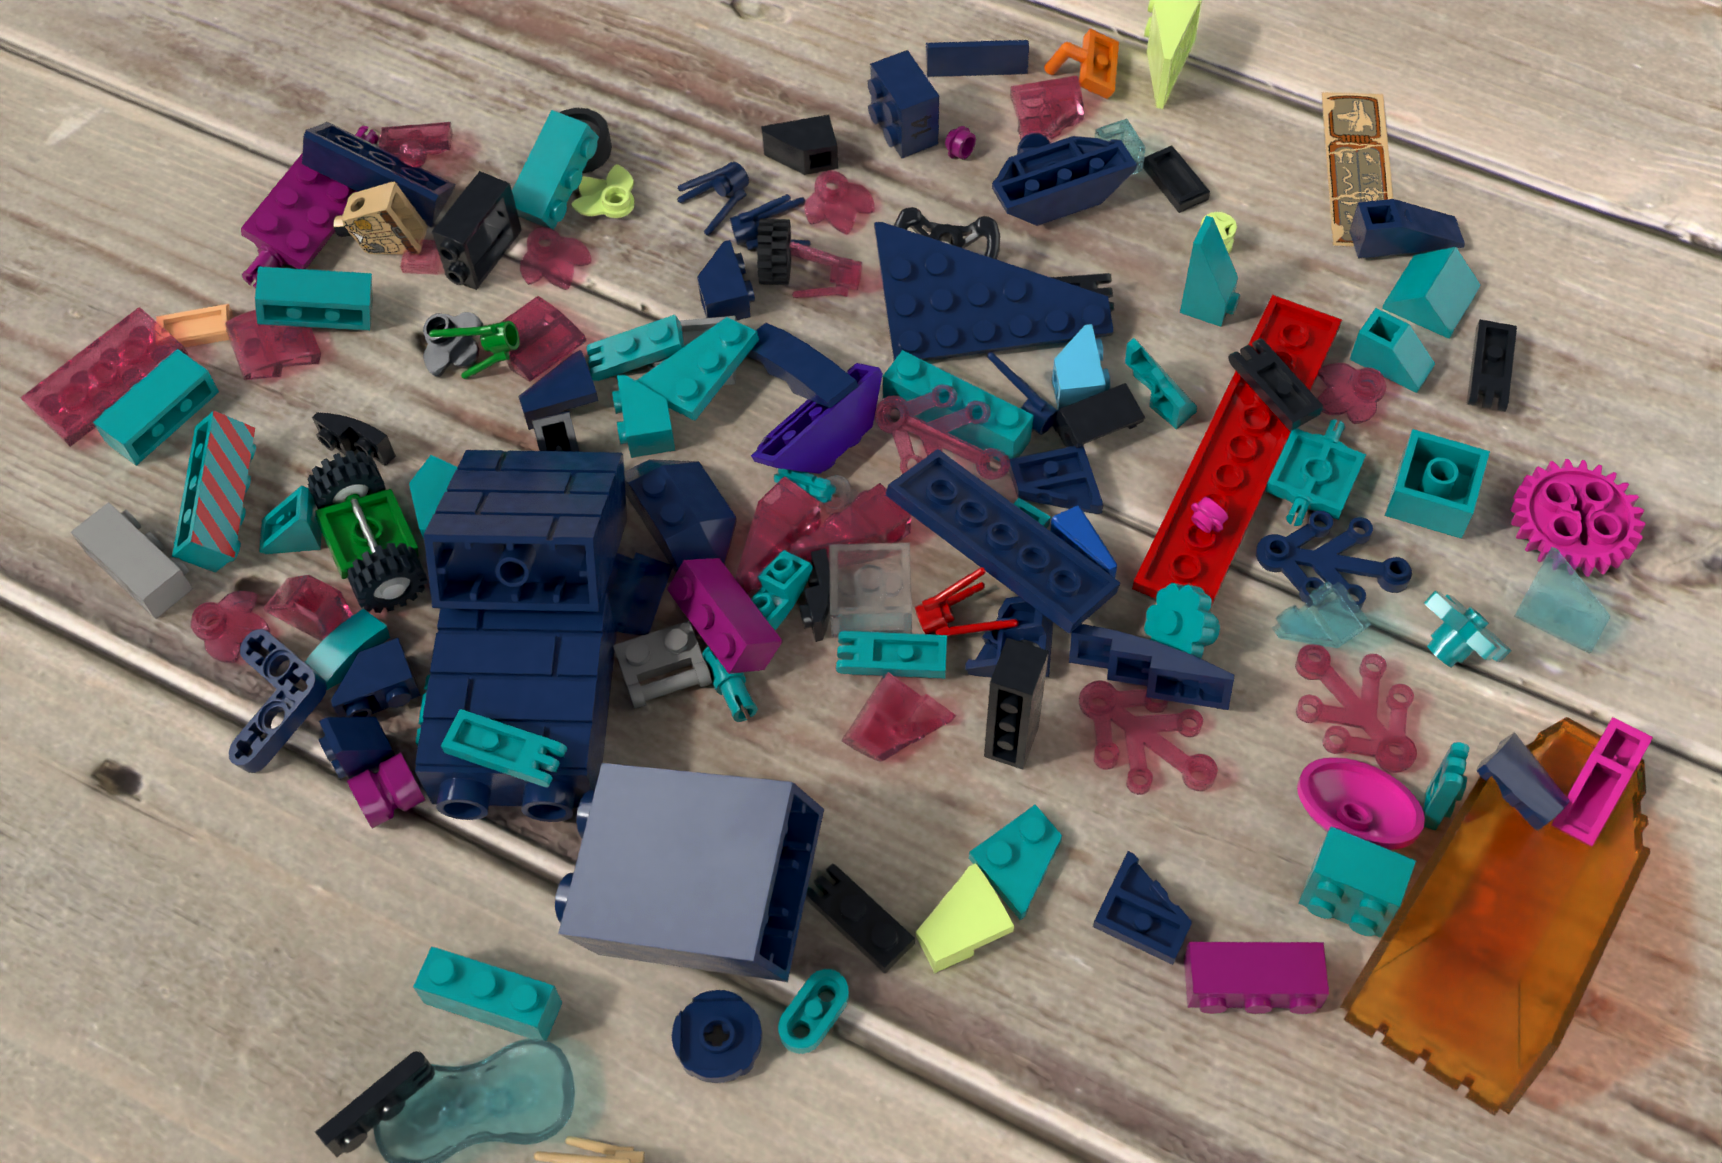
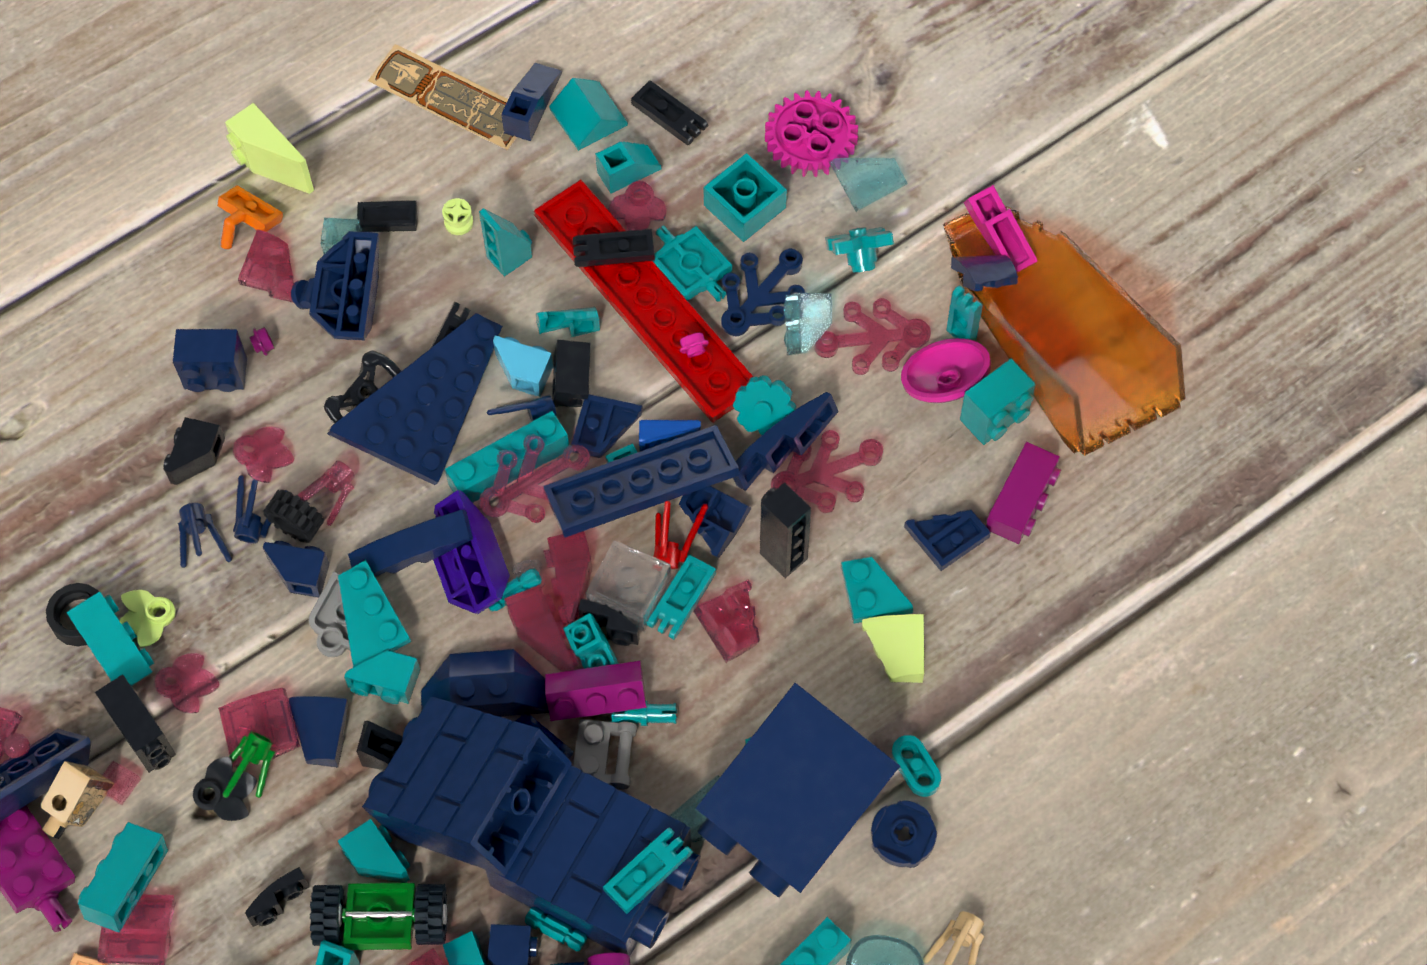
camera: 65 degrees left, 5 degrees up
teal hinge [586,315,685,381] -> none
black hinge [805,863,915,974] -> none
dark blue panel [926,40,1029,77] -> none

